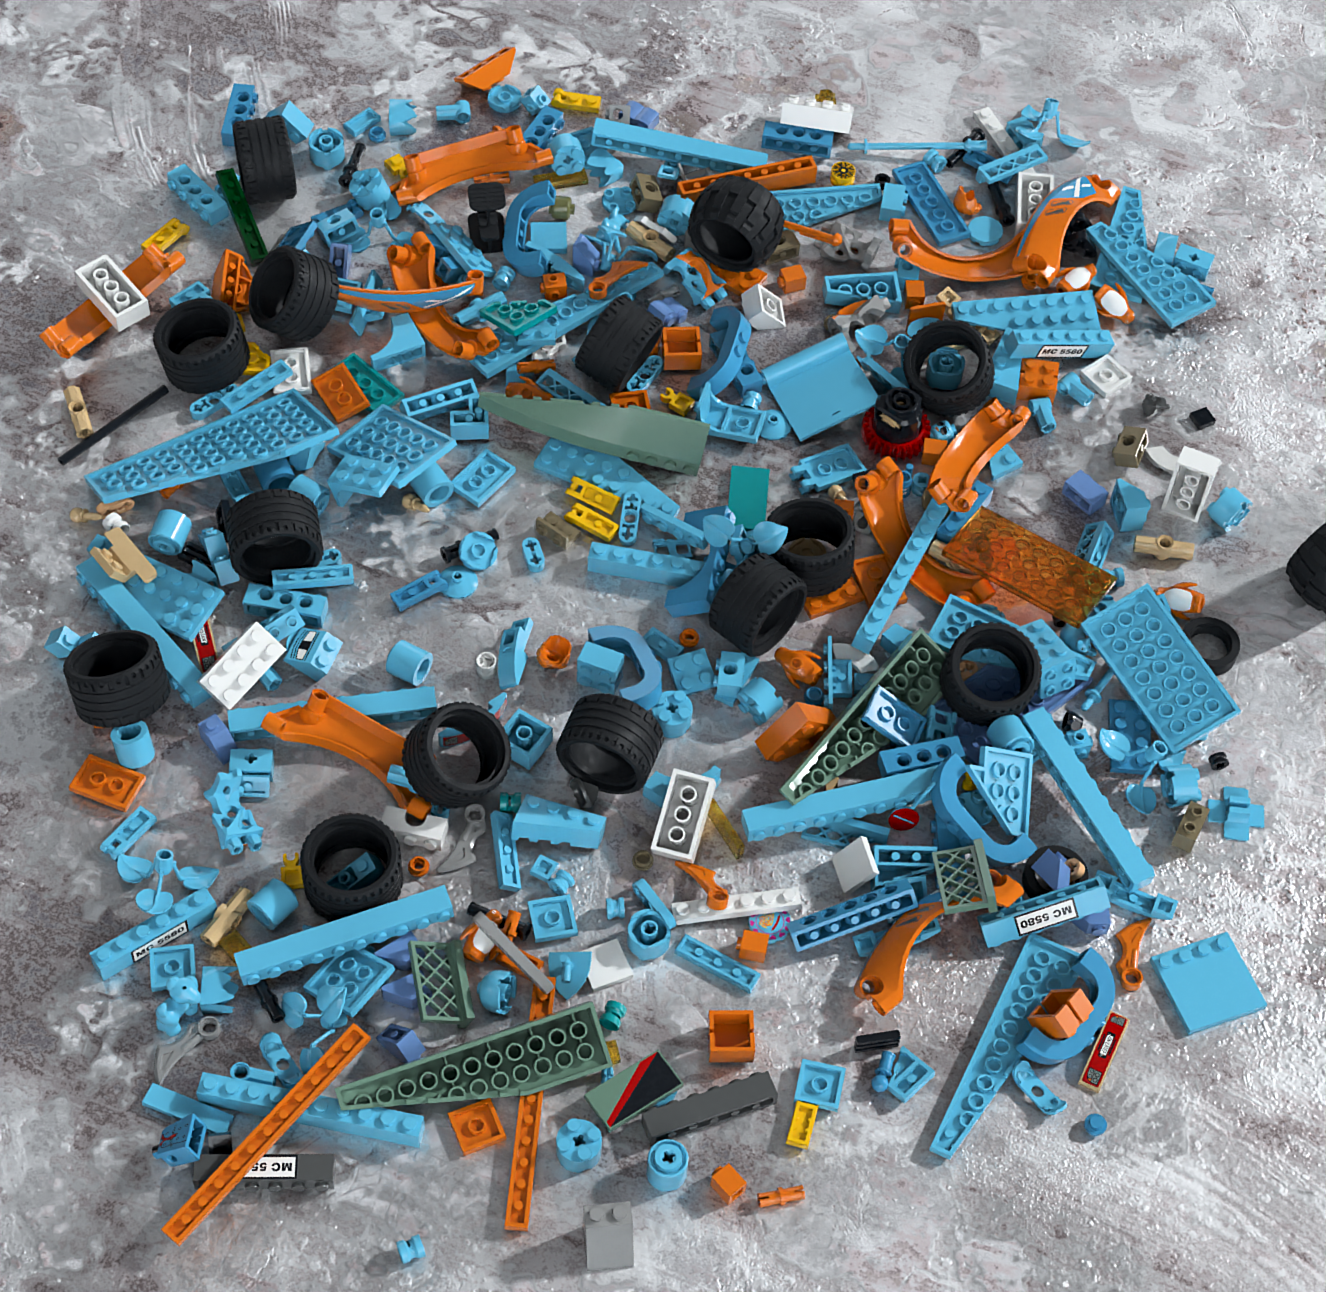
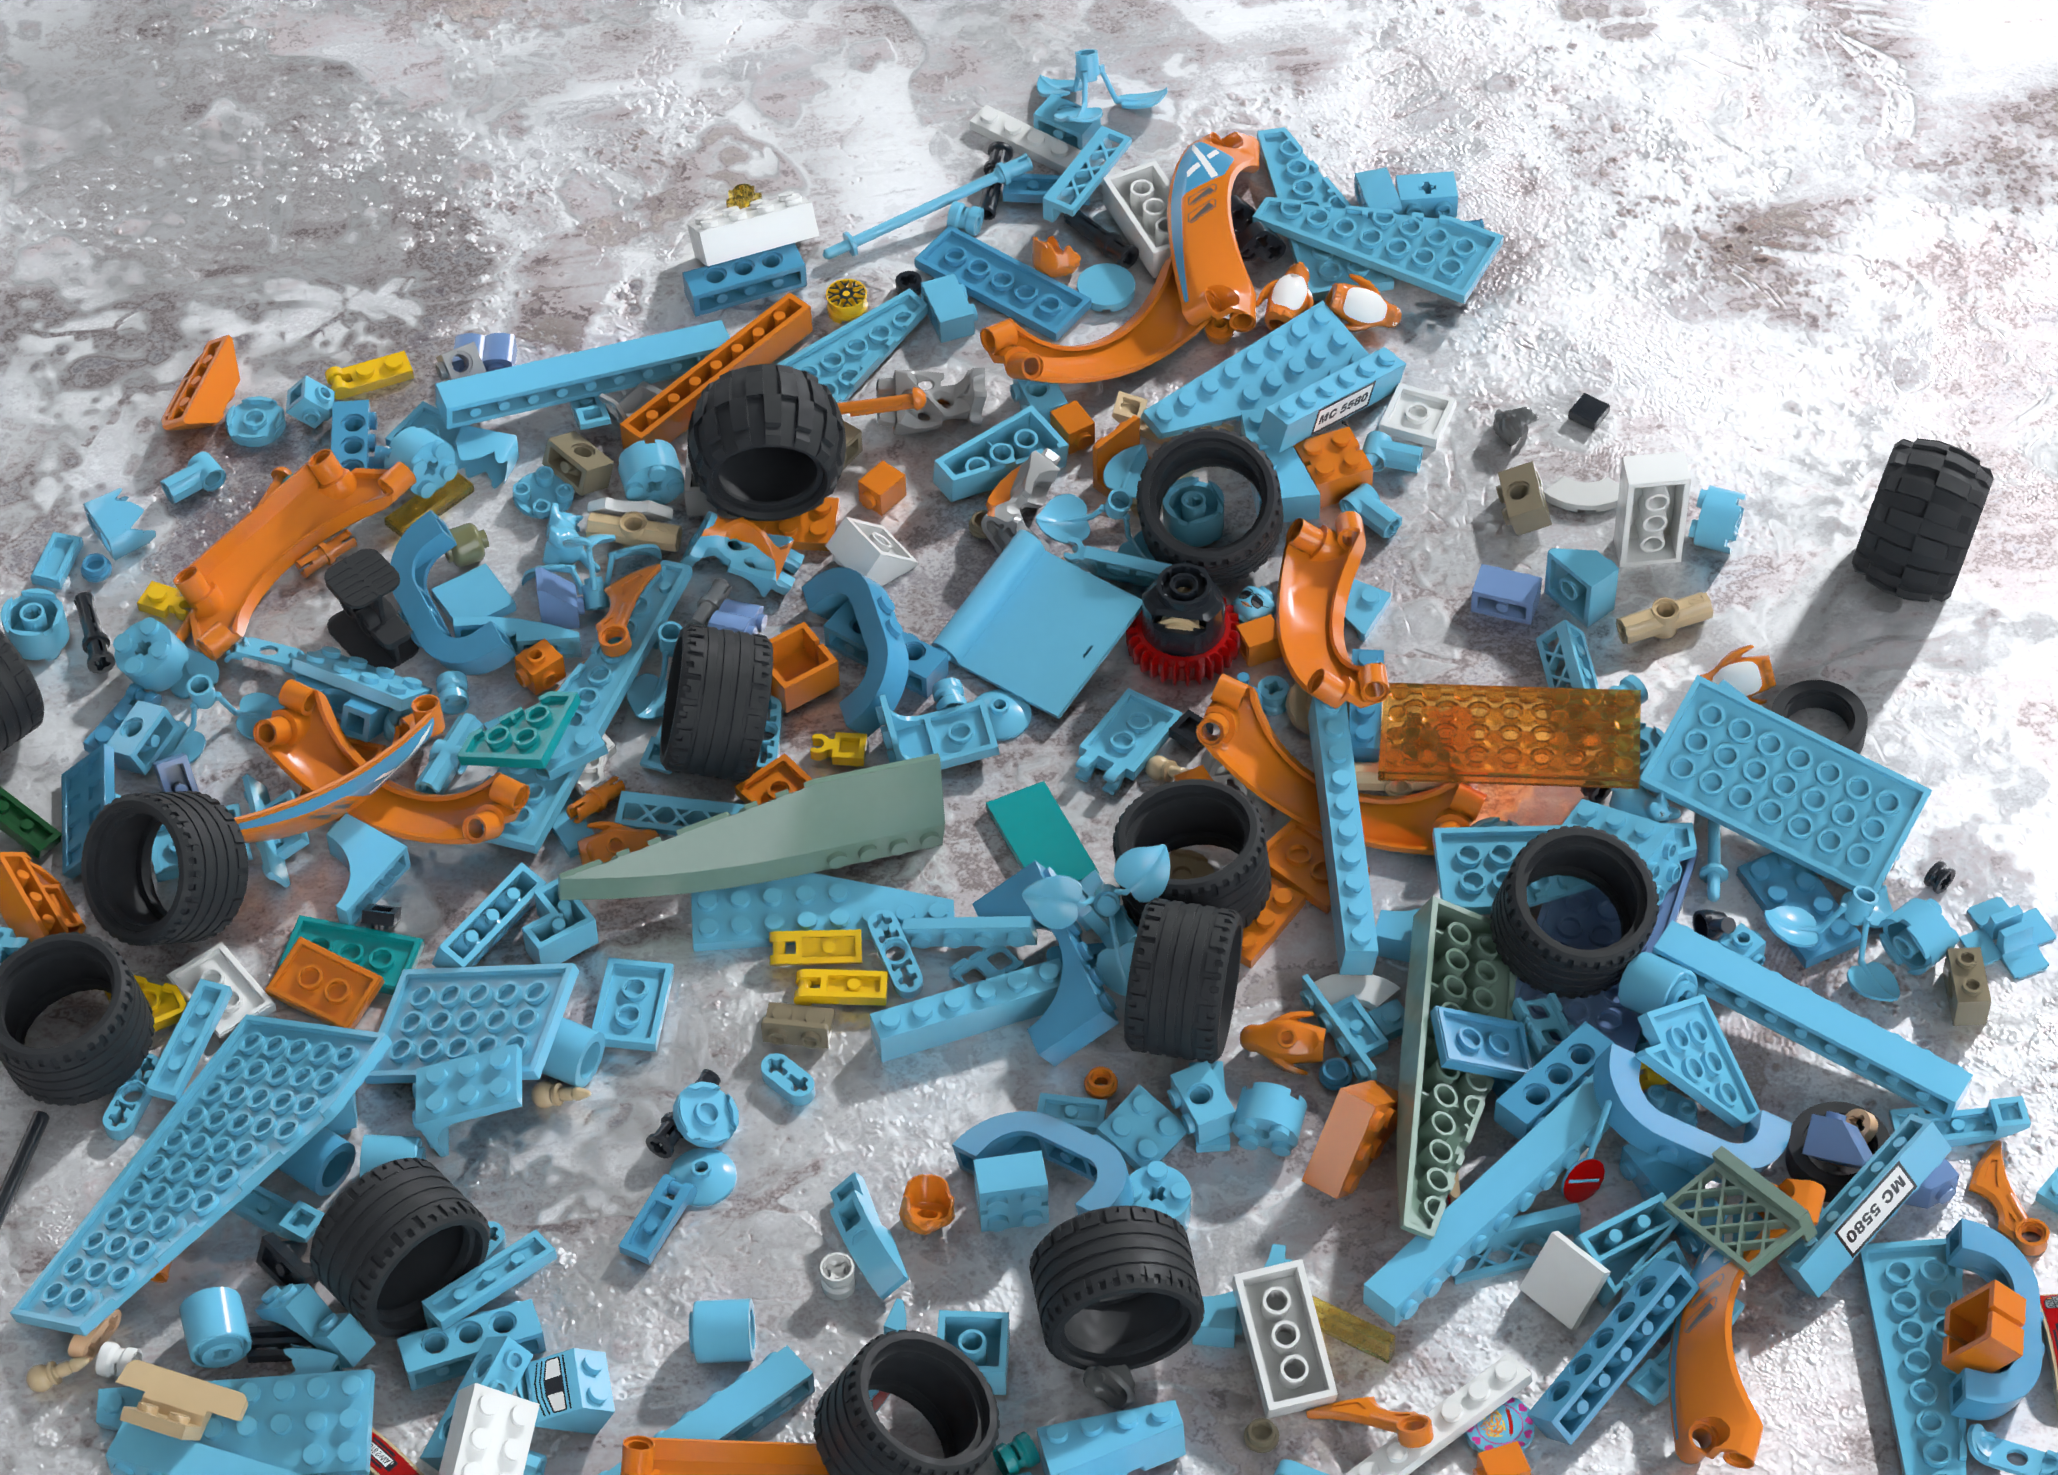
camera: 25 degrees left, 5 degrees down
none -> black plate [361,904,402,930]

